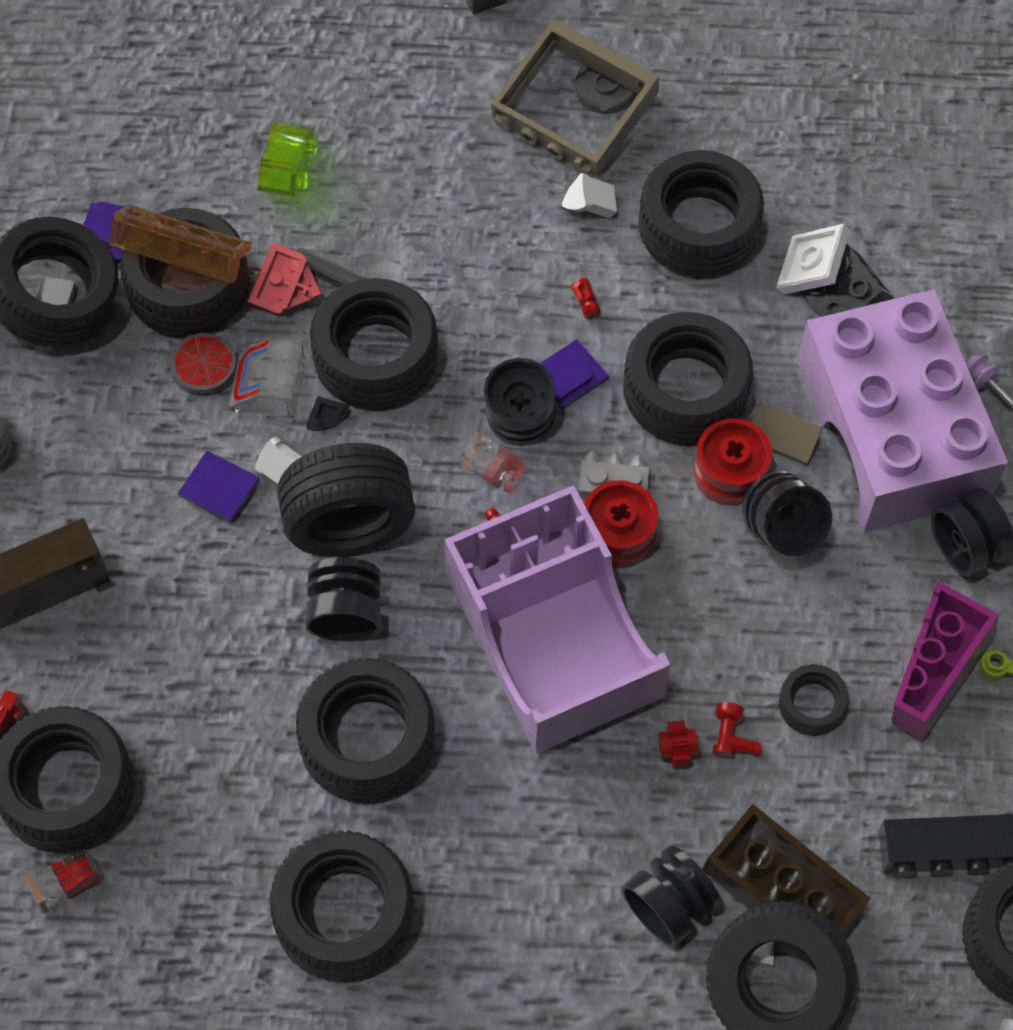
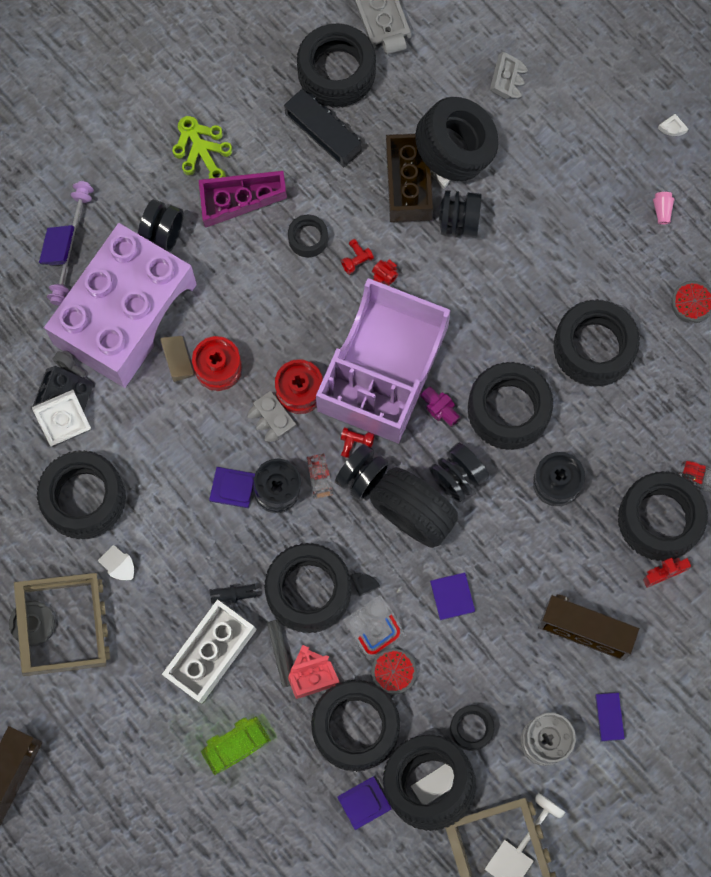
camera: 130 degrees left, 10 degrees up
clear orange fence [109,204,252,284] -> none
white tile [255,437,302,484] -> none
red piece [571,278,601,318] -> none
black tyre [623,312,753,444] -> none
black wheel [742,471,833,556] -> none
none -> white brick [162,599,257,703]
none -> black pin [210,583,257,604]
none -> black wheel [335,444,390,501]
none -> magenta axle [421,386,461,427]
none -> black tyre [450,705,495,751]
none -> black wheel [533,452,585,507]

